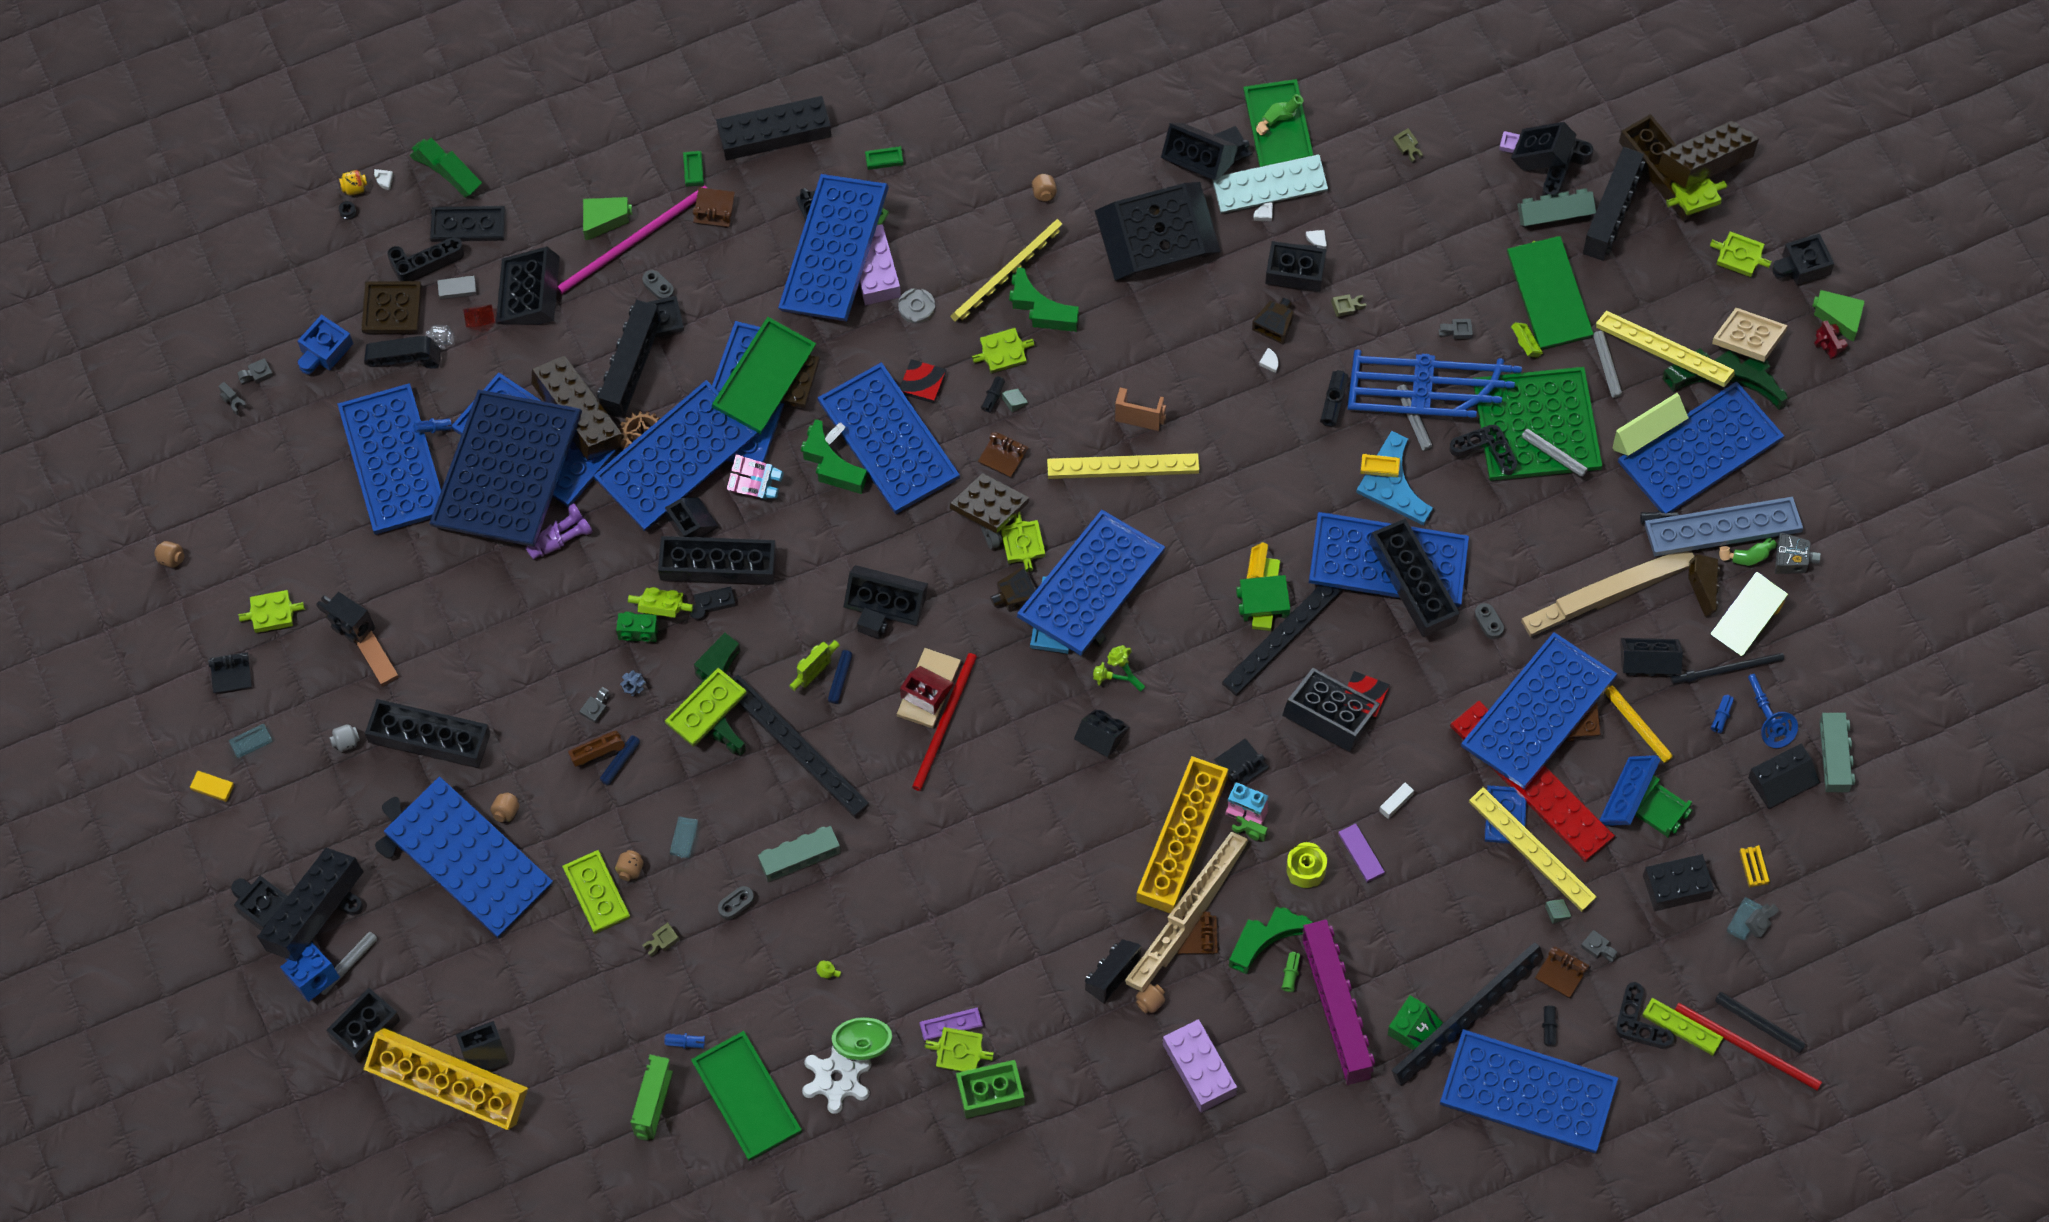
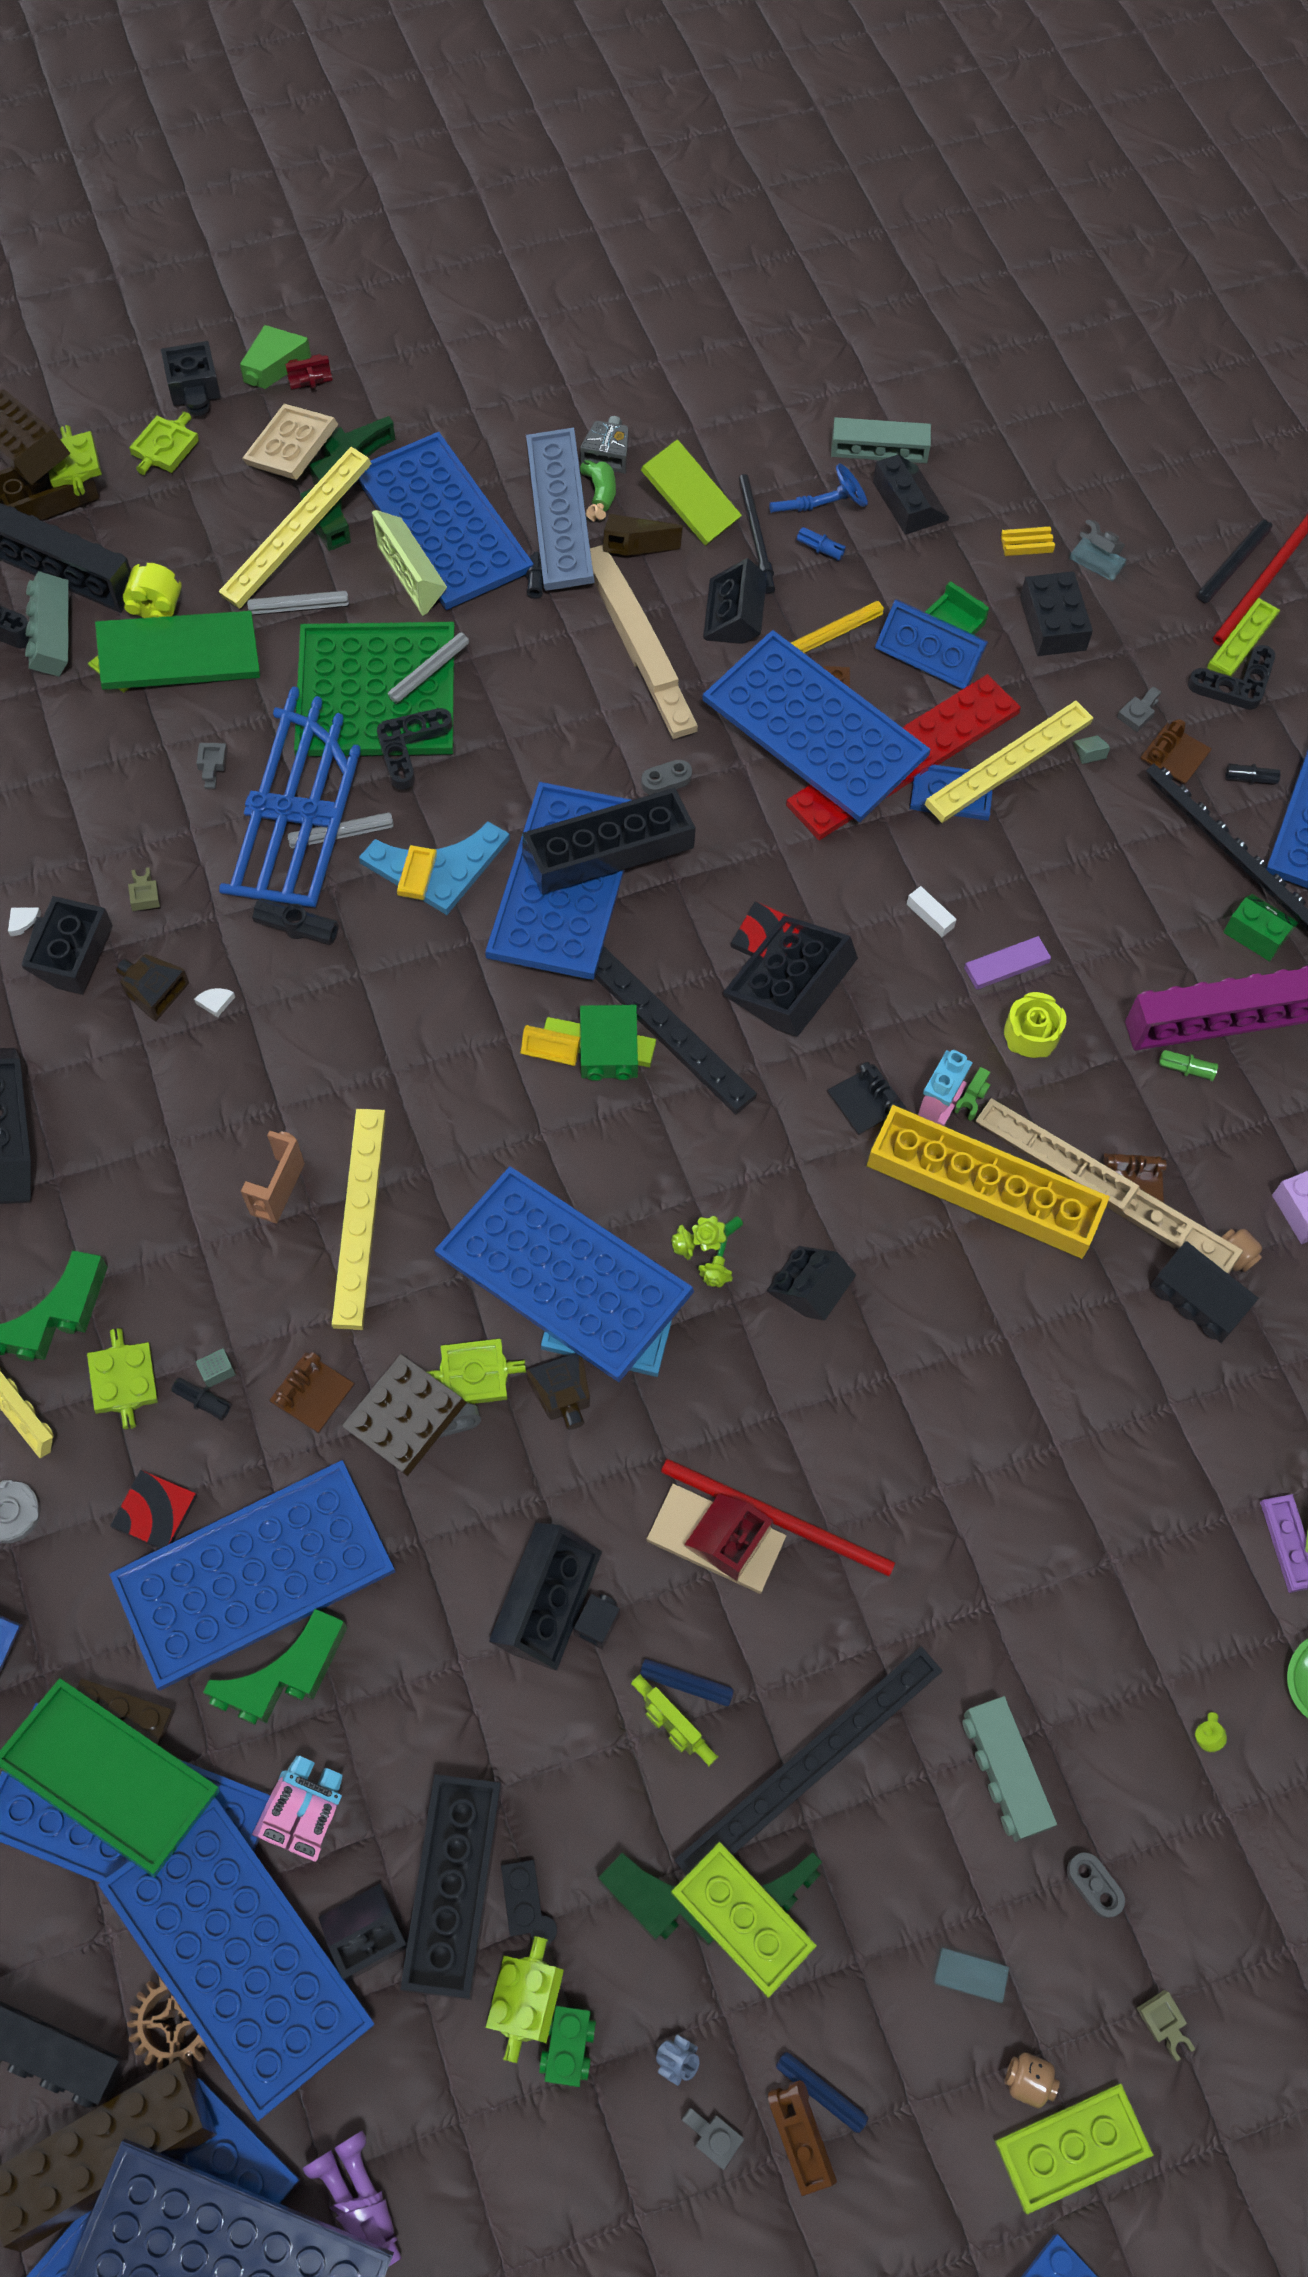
camera: 90 degrees left, 0 degrees up
white tile [825,423,845,444] -> none
green arch [1229,907,1313,974] -> none
lime plate [1511,322,1543,358] -> none
none -> neon yellow brick [123,563,182,618]

